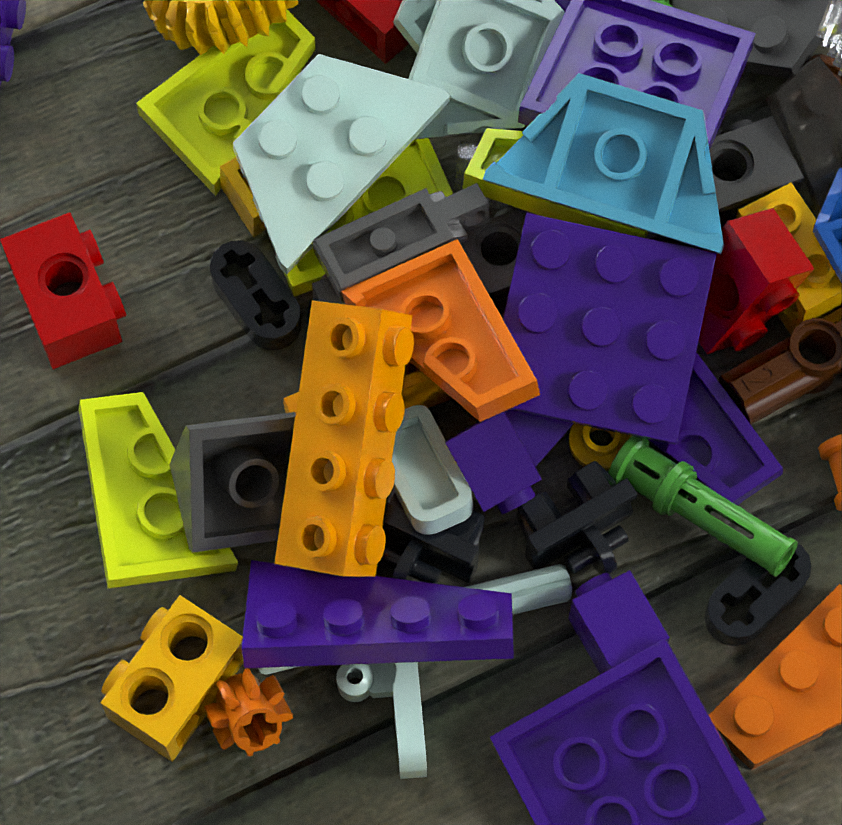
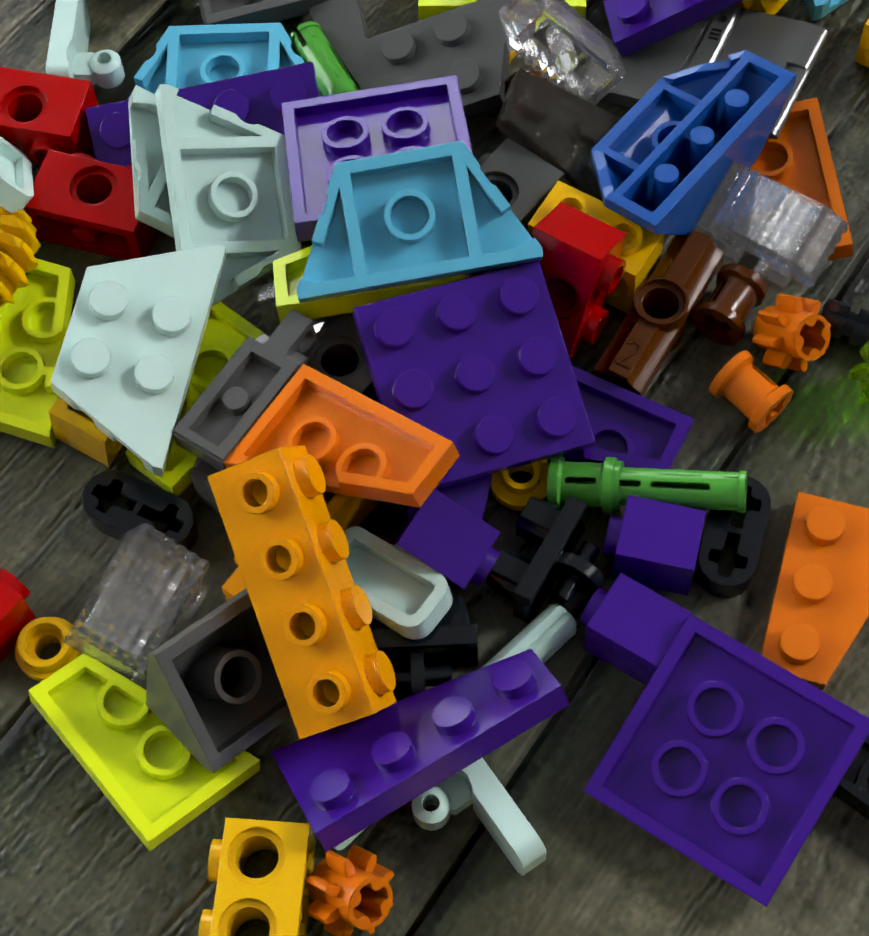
camera: 25 degrees left, 5 degrees down
none -> yellow plate [15,617,82,682]
none -> clear brick [64,523,210,682]
none -> dark purple brick [603,495,706,596]

